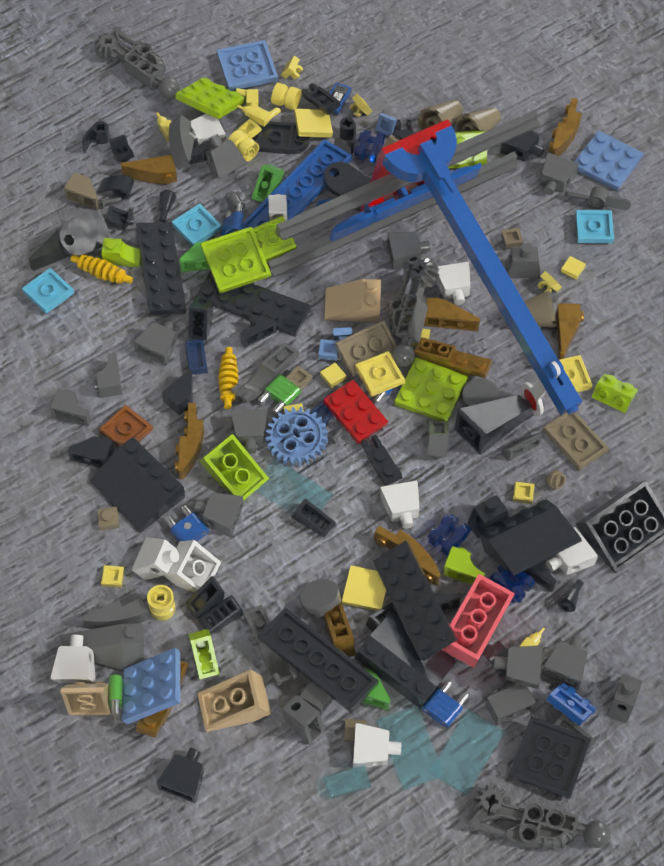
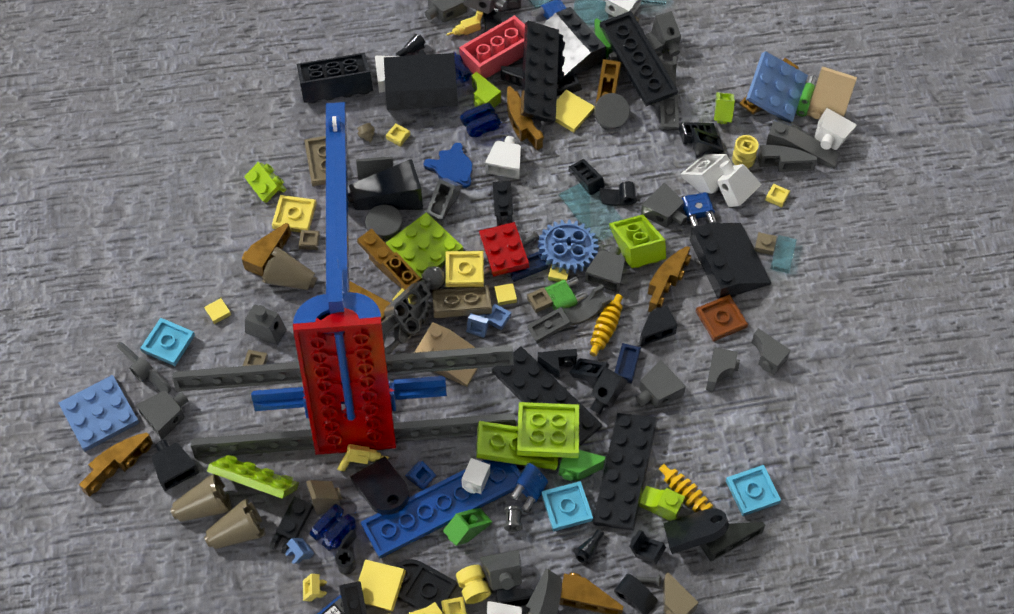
camera: 155 degrees left, 0 degrees up
black slope [68,436,114,468] -> none
black torso [157,748,204,803] -> none
tan slope [197,669,271,732] -> none
black torso [467,495,509,539] -> none
light yellow tile [538,271,562,294] -> none
none -> blue tile [423,143,472,188]
none -> black slope [569,358,609,388]
none -> black panel [600,181,637,206]
none -> clear light blue tile [770,235,797,273]

